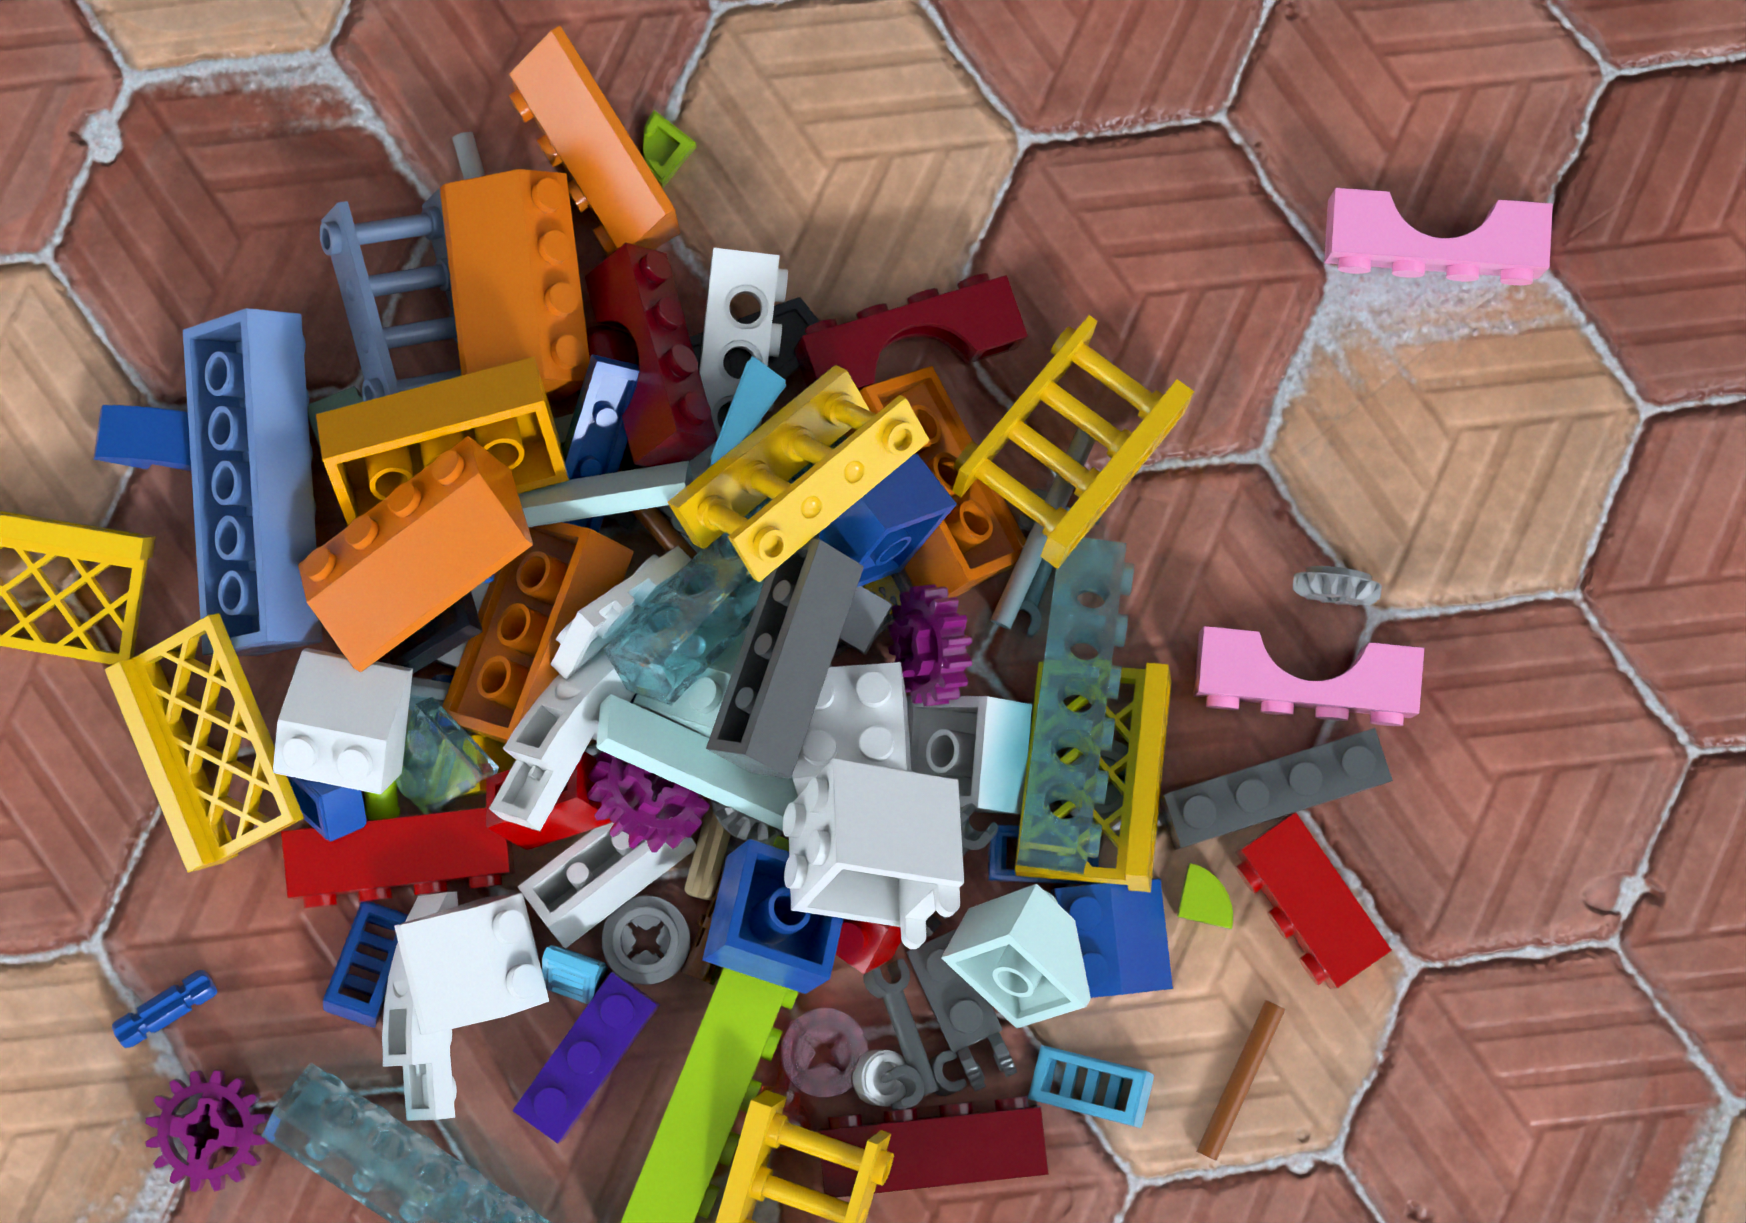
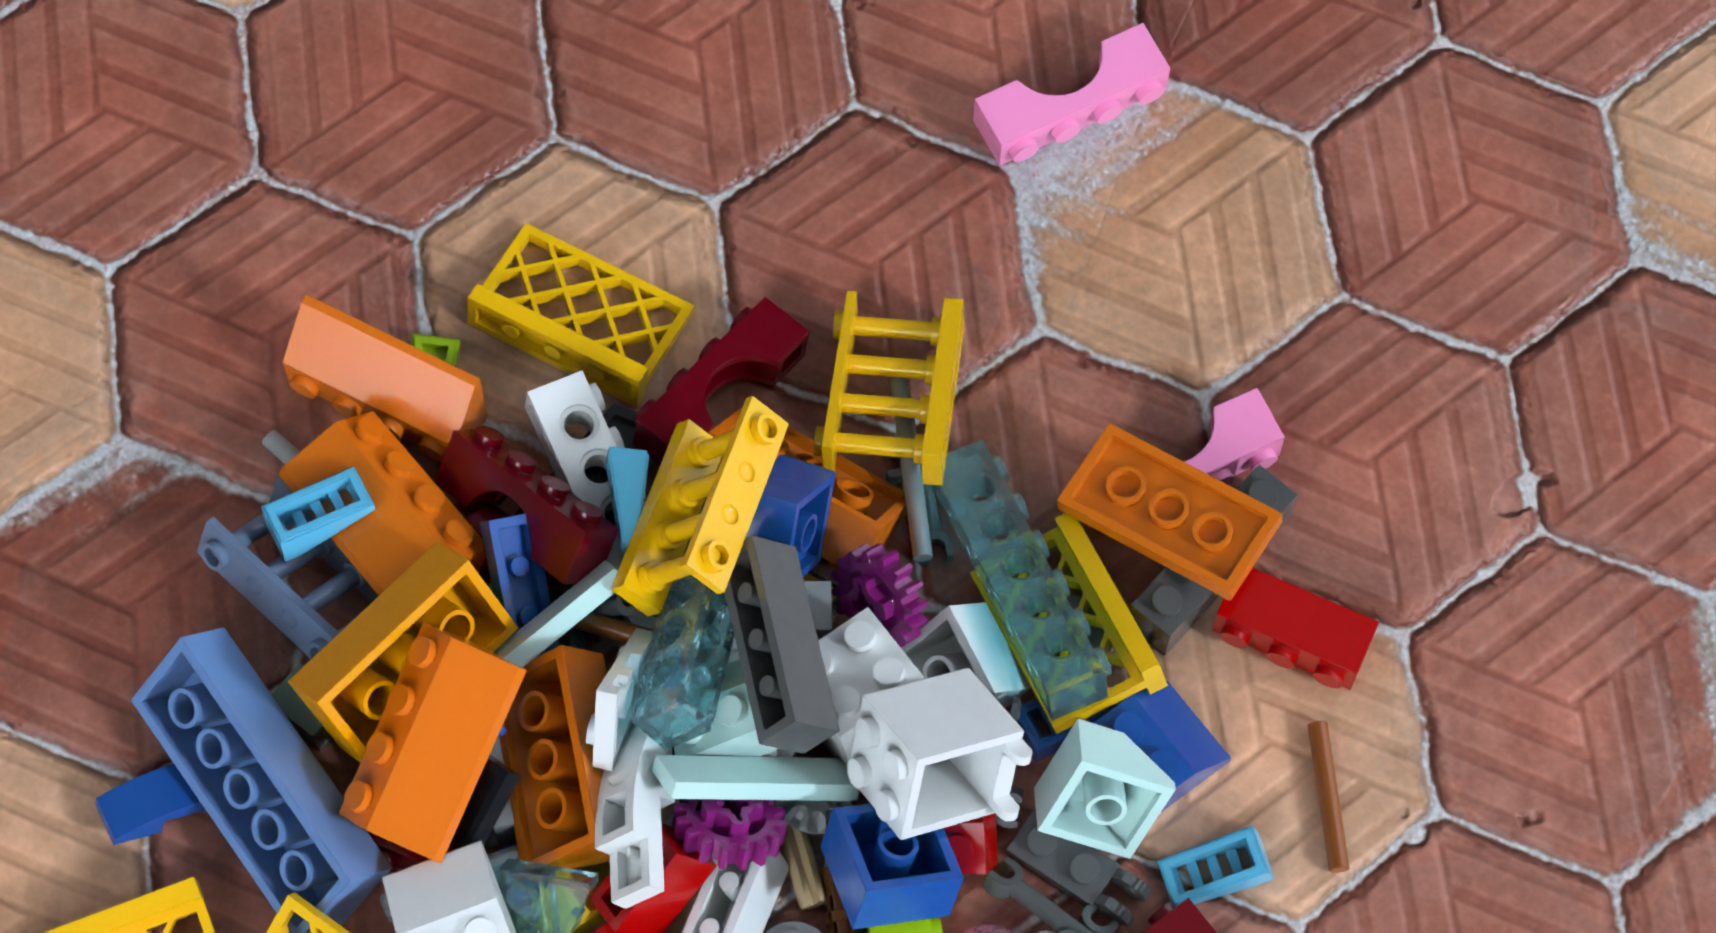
camera: 30 degrees left, 15 degrees down
lime tile [1176,863,1233,929] -> none
light grey gear [1293,566,1382,607] -> none
none -> medium azure slope [261,467,375,562]
none -> yellow fence [467,223,695,408]
none -> orange plate [1056,423,1283,601]

